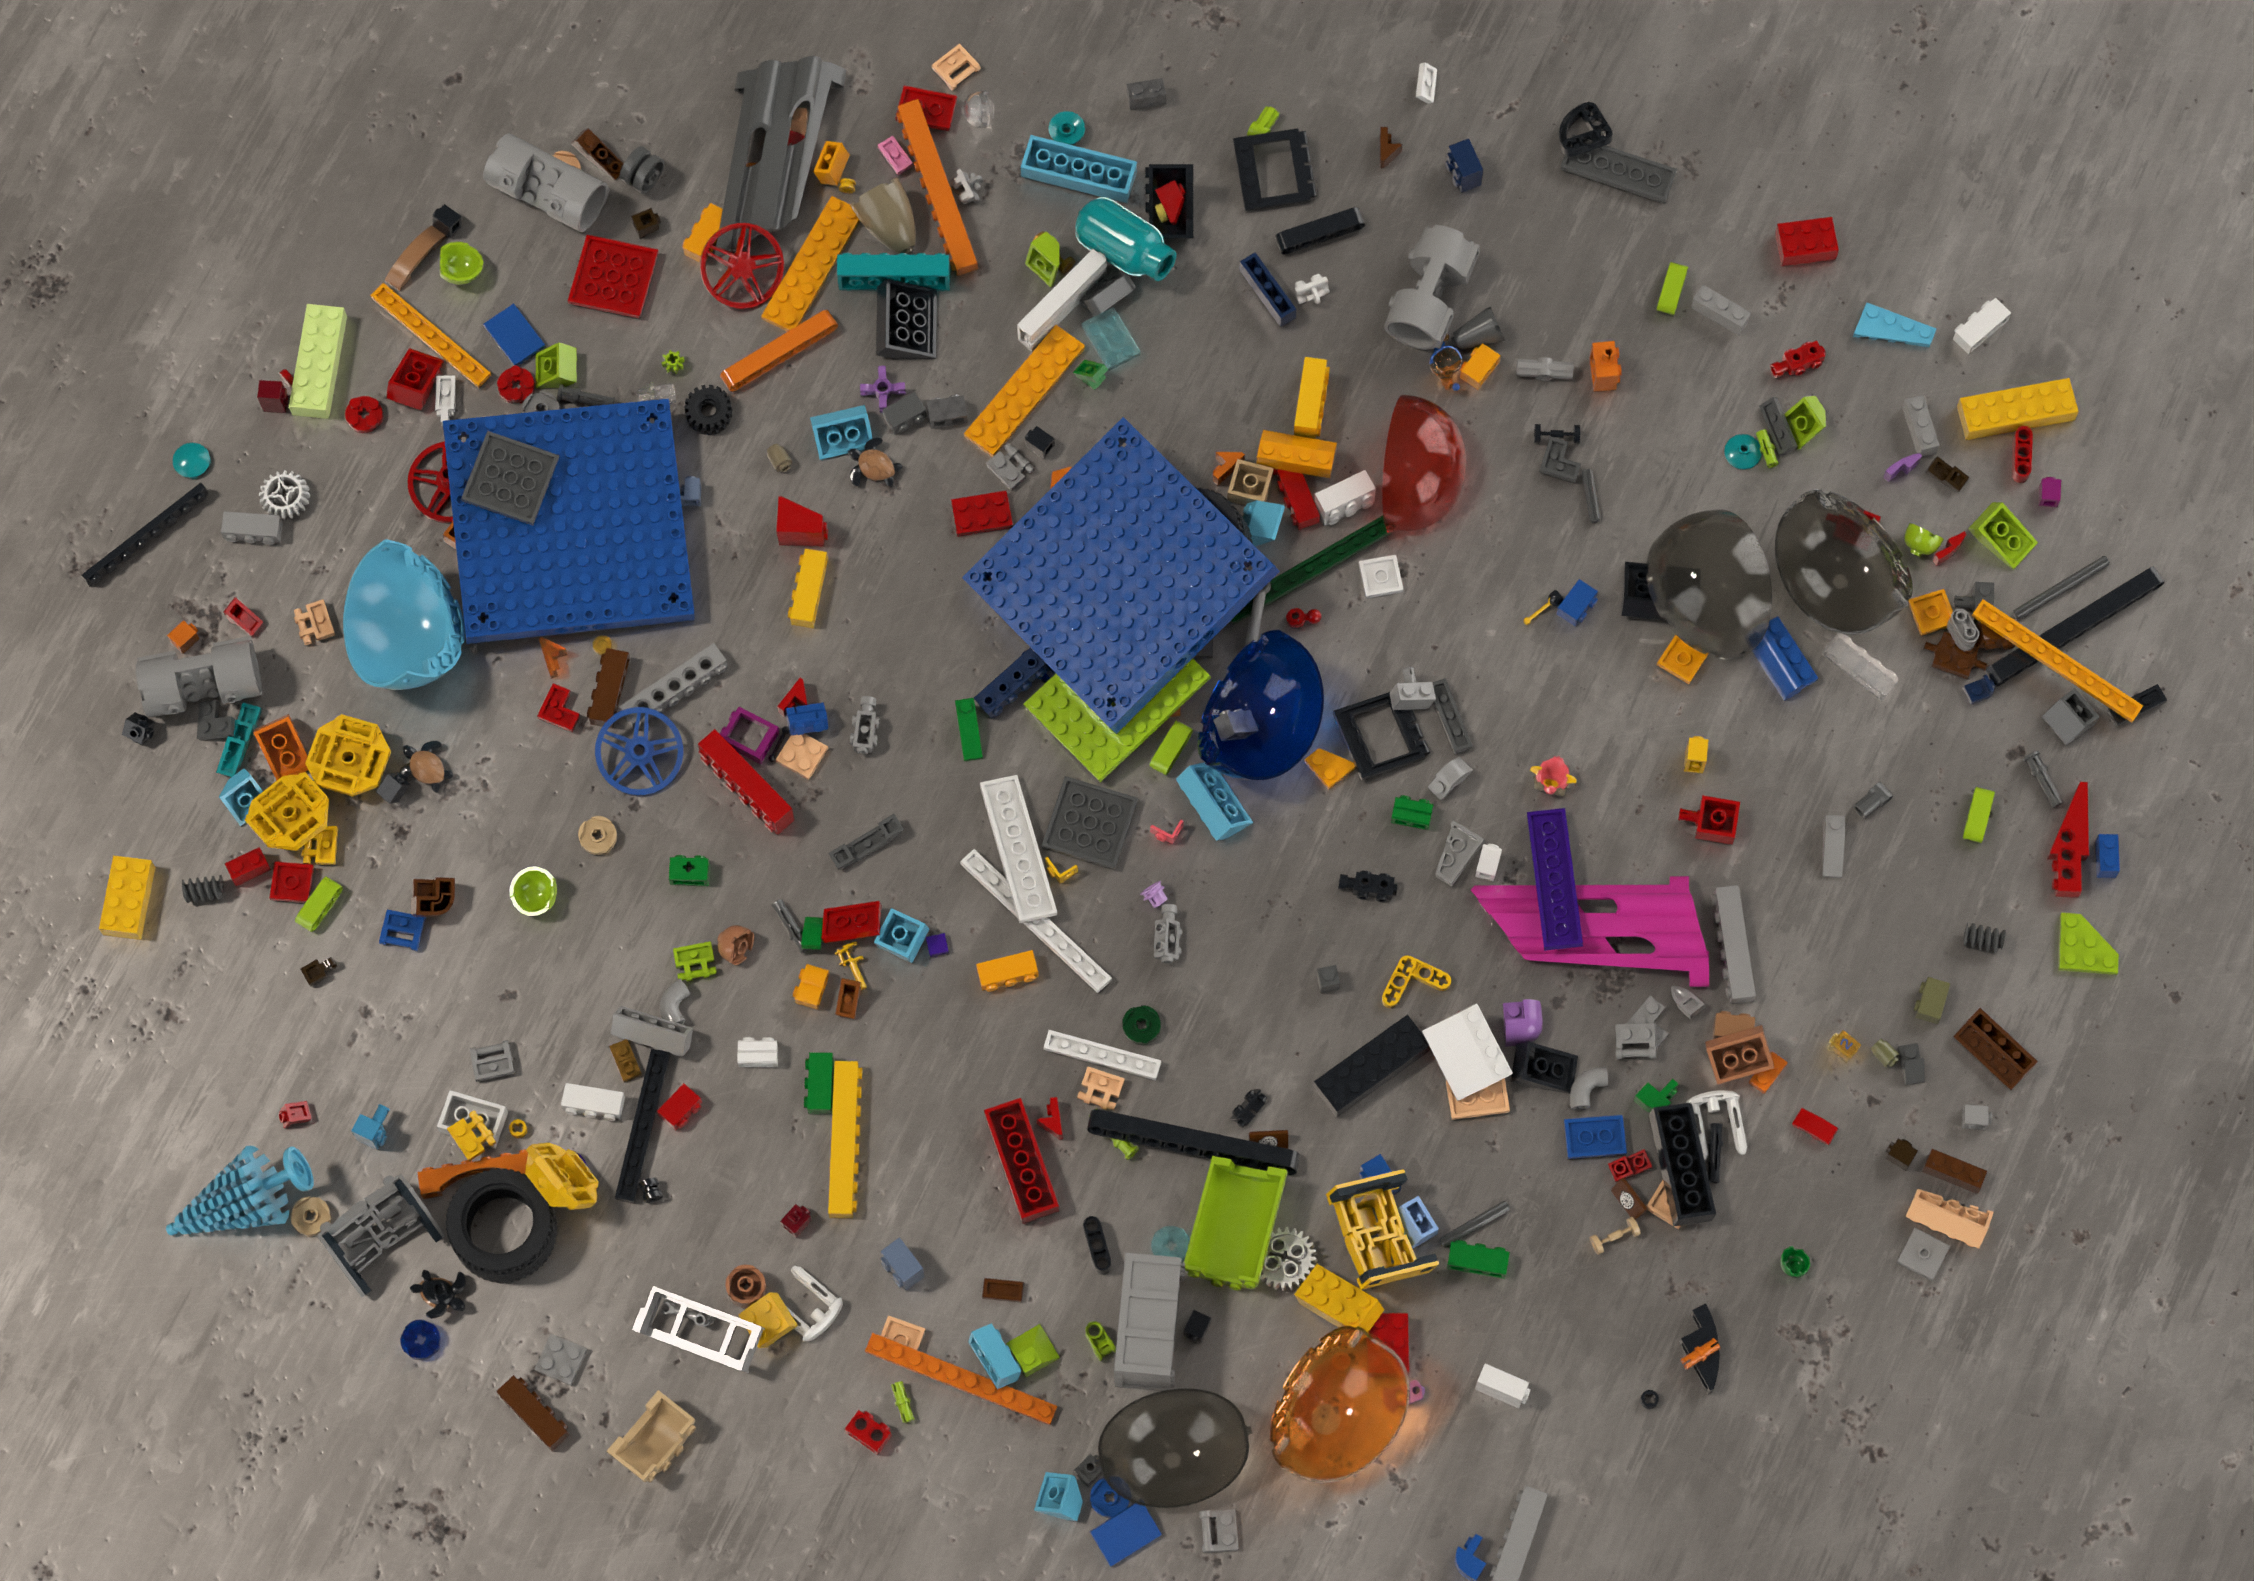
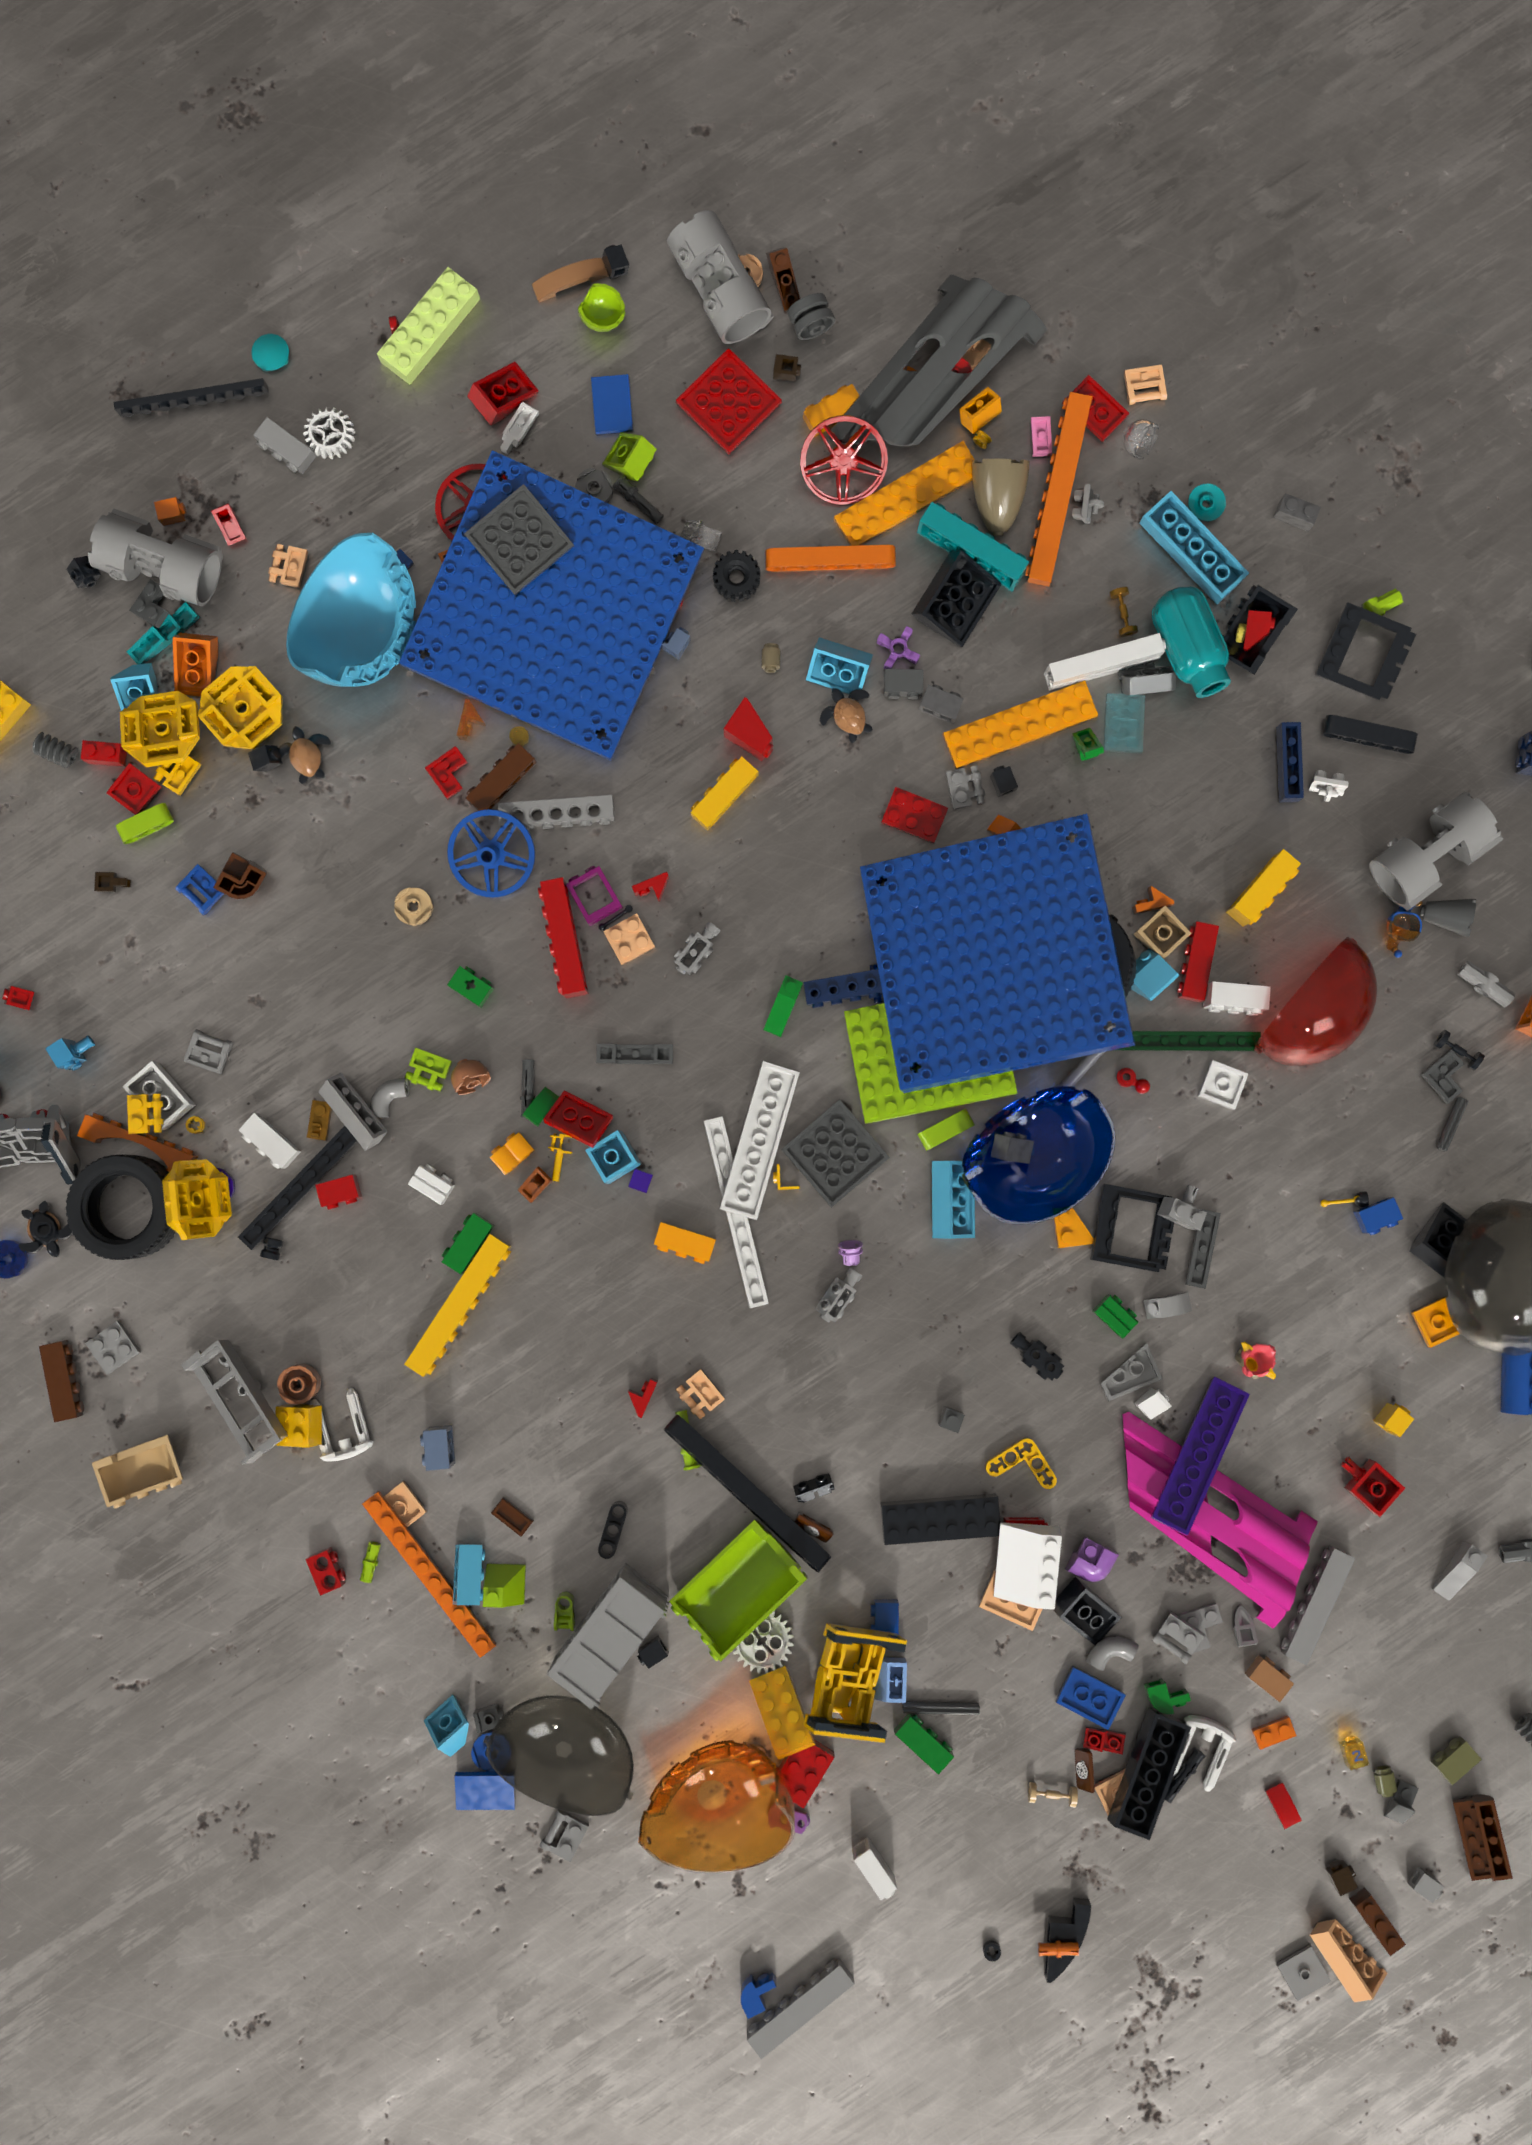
camera: 30 degrees right, 15 degrees up
dark red brick [257,380,290,413] -> none
red plate [345,396,383,433] -> none
light orange plate [370,283,491,388] -> none
red plate [497,366,535,404] -> none
lime cylinder [510,867,557,916] -> none
lime gear [661,350,685,374] -> none
dark red brick [780,1204,812,1238] -> none
blue brick [786,702,828,736] -> none
red brick [984,1098,1060,1224] -> none
lime slope [1025,231,1059,288] -> none
white plate [1043,1030,1161,1081] -> none
dark green plate [1122,1005,1161,1045] -> none
coral bracket [1150,820,1184,844] -> none
clear light blue plate [1151,1226,1190,1263] -> none
light orange slope [1256,430,1337,478] -> none
reddish brown slope [1380,127,1403,168] -> none
light orange brick [1459,343,1501,390] -> none
nougat brick [1705,1025,1774,1084] -> none
green hair [1780,1246,1811,1277] -> none

